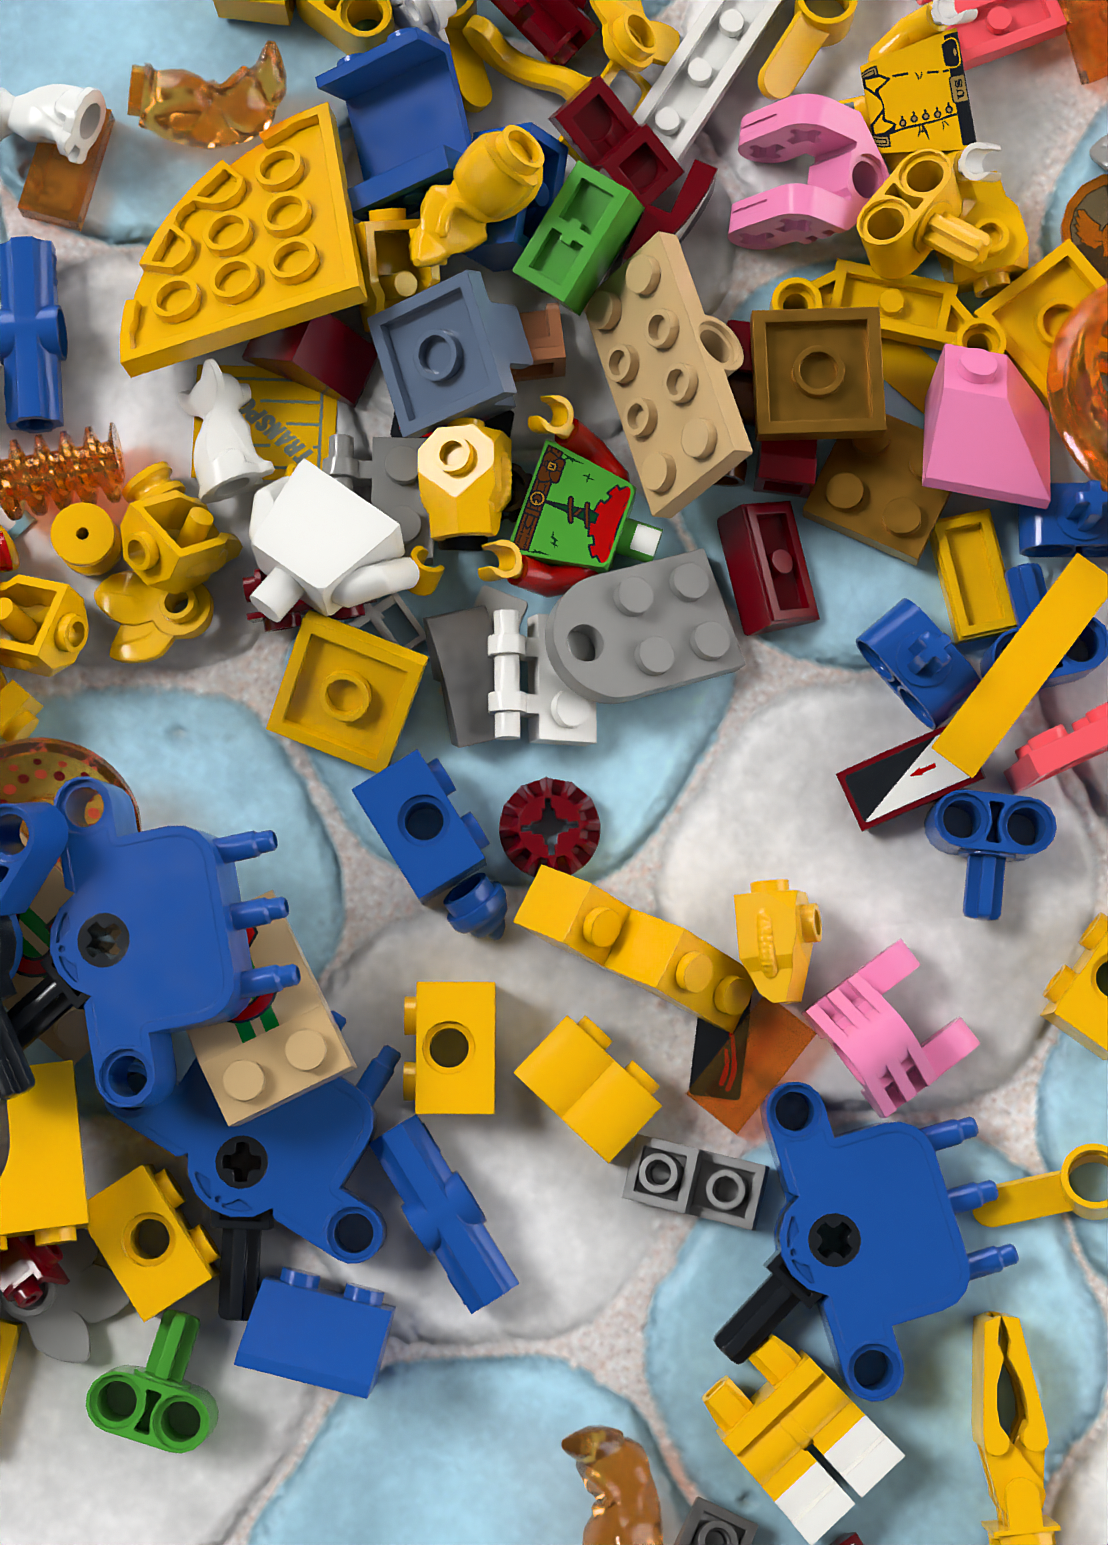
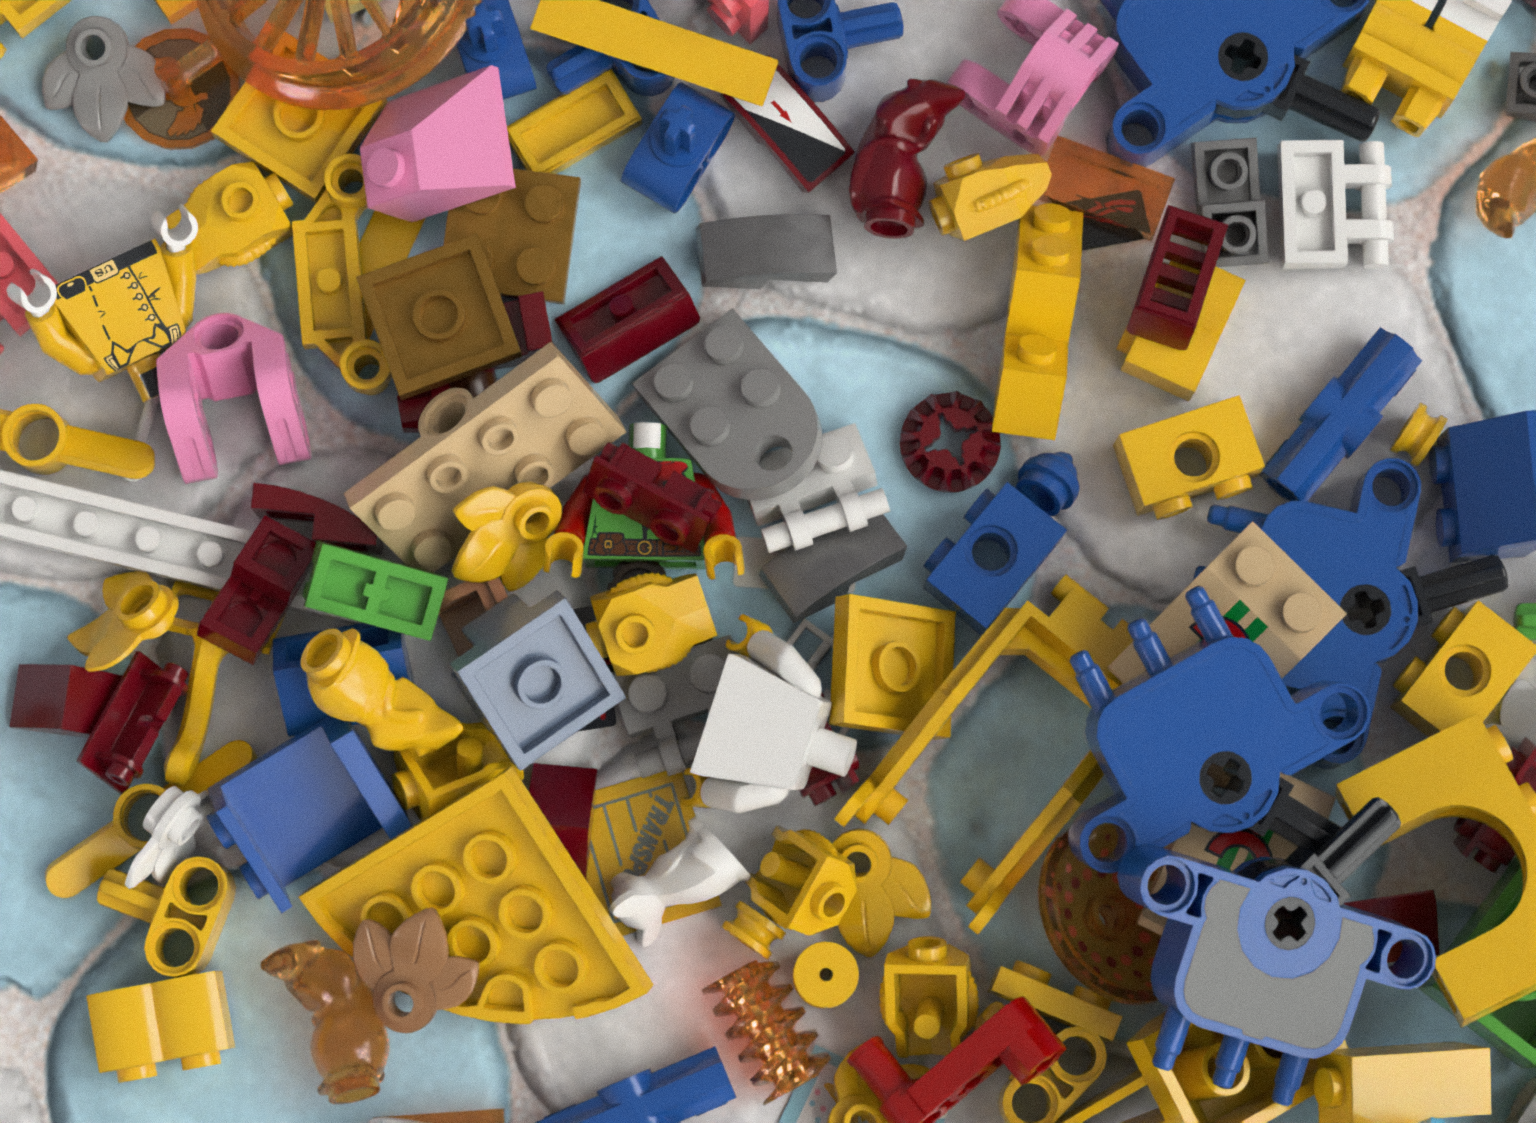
camera: 110 degrees left, 0 degrees up
yellow beam [856,149,992,279] -> none
none -> medium nougat plate [353,907,480,1033]
none -> yellow plate [451,482,562,592]
none -> dark red hinge [583,442,722,554]
none -> flat silver slope [695,214,837,289]
none -> yellow piece [834,574,1133,935]
none -> dark red animal [849,79,965,239]
none -> dark red slope [1126,205,1228,350]
none -> white plate [1277,140,1394,269]
none -> yellow bush [1390,402,1448,467]

